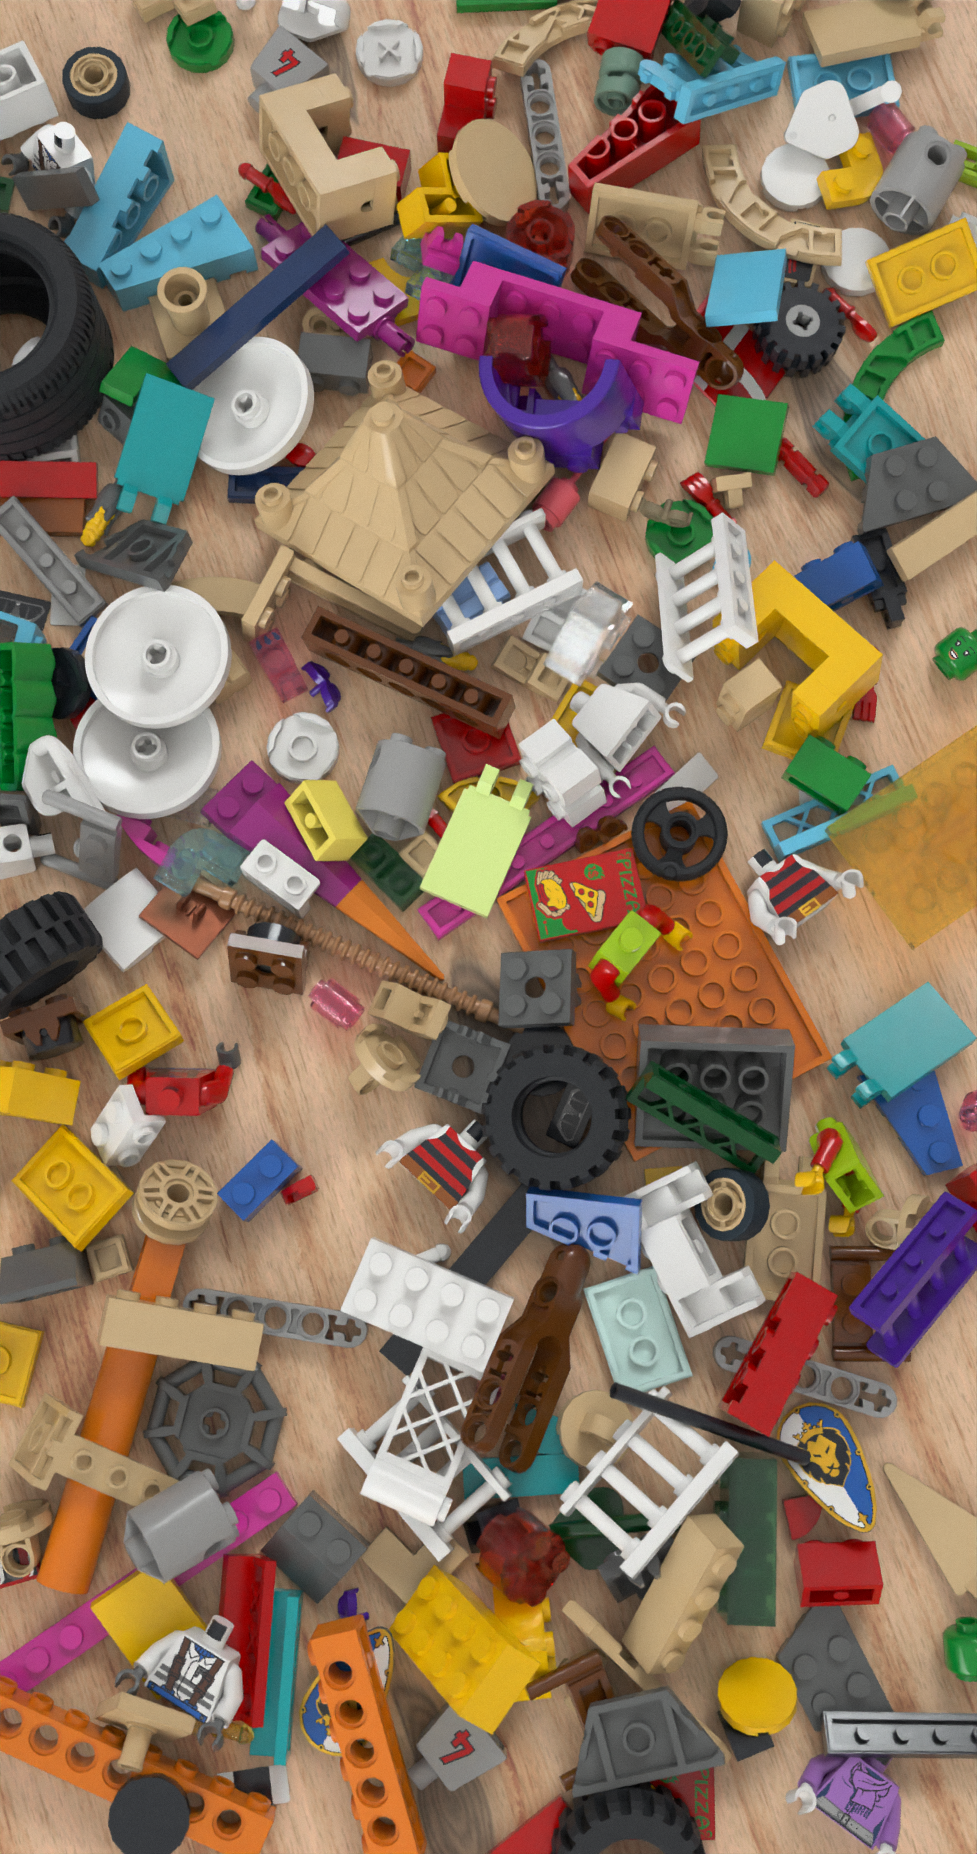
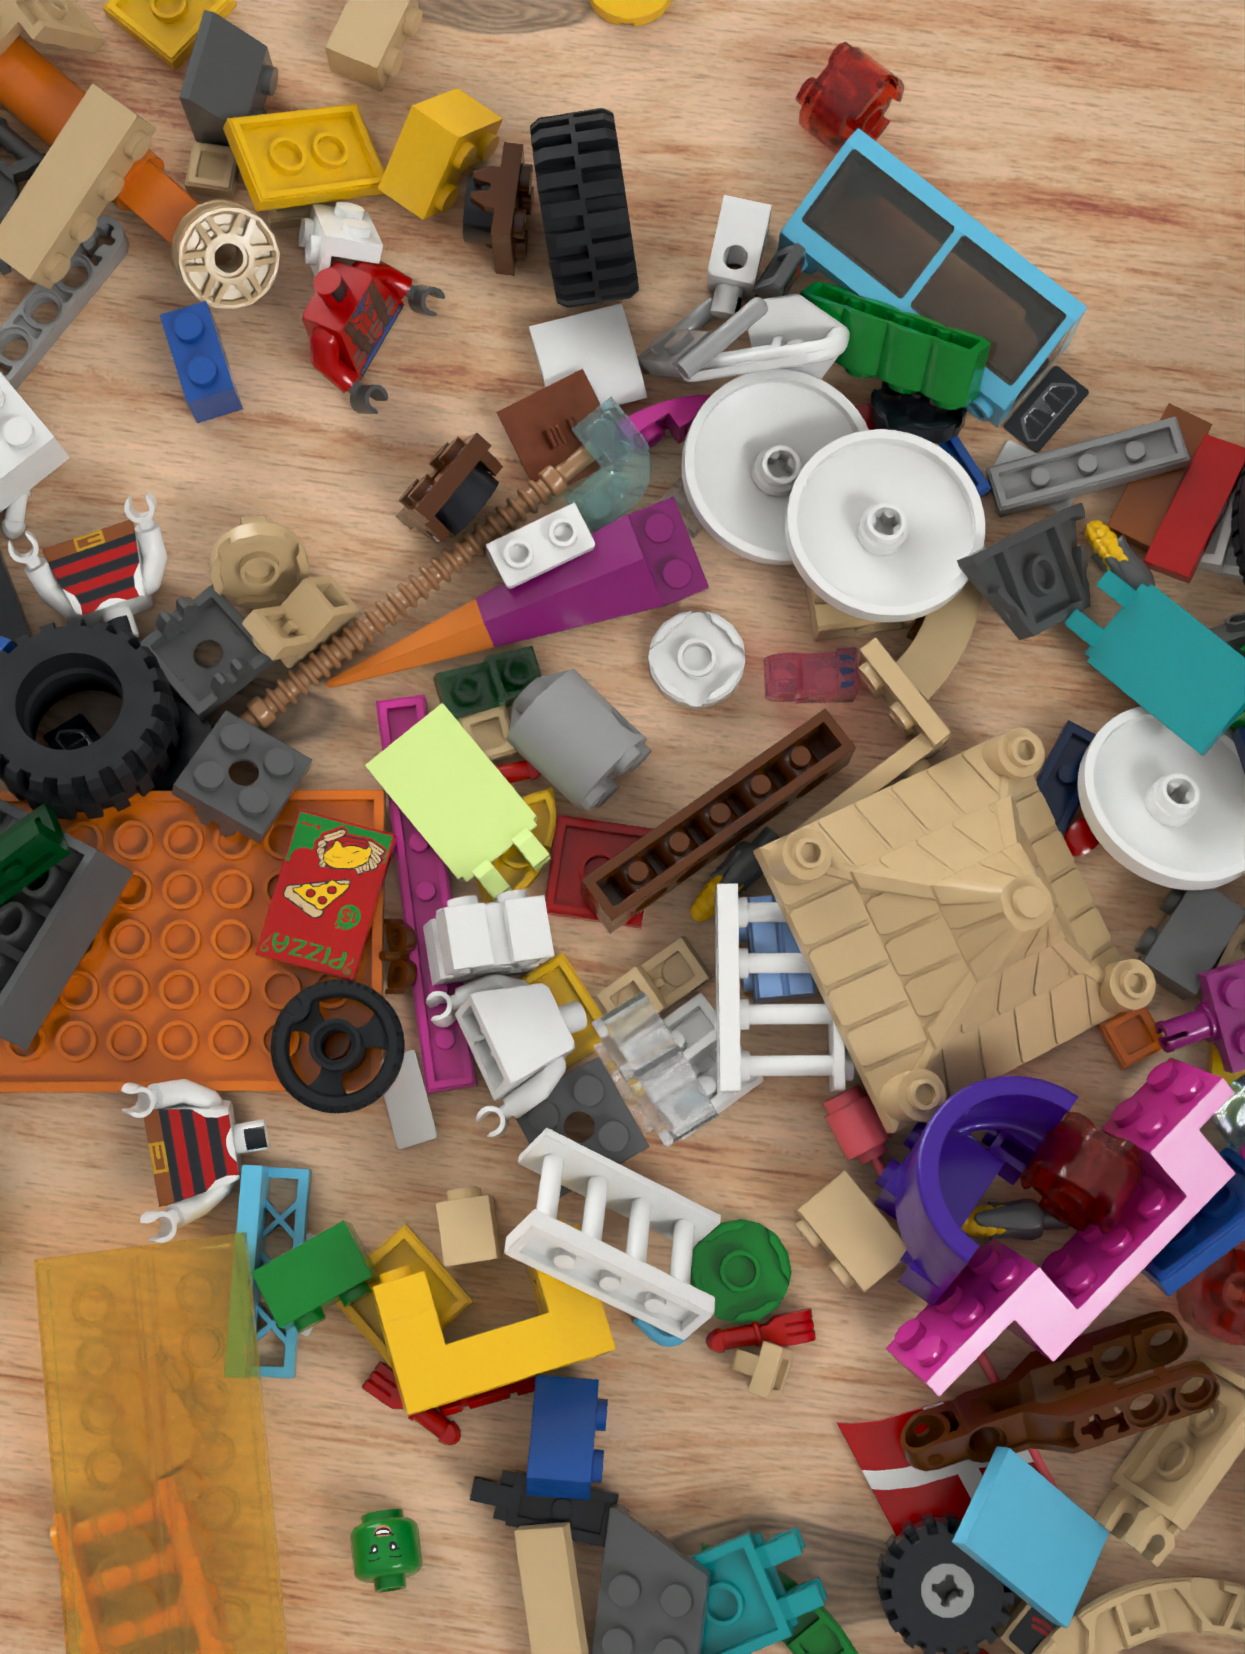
camera: 115 degrees right, 0 degrees up
yellow tile [82,984,185,1080] -> none
red tile [280,1175,320,1206] -> none
light yellow brick [284,780,368,861] -> none
dark purple piece [301,661,341,713] -> none
clear pink brick [308,978,365,1031] -> none
torso [588,904,693,1021] -> none
dark tan piece [639,498,693,528] -> none
green tile [704,394,789,476] -> none
red axle [778,437,829,498] -> none

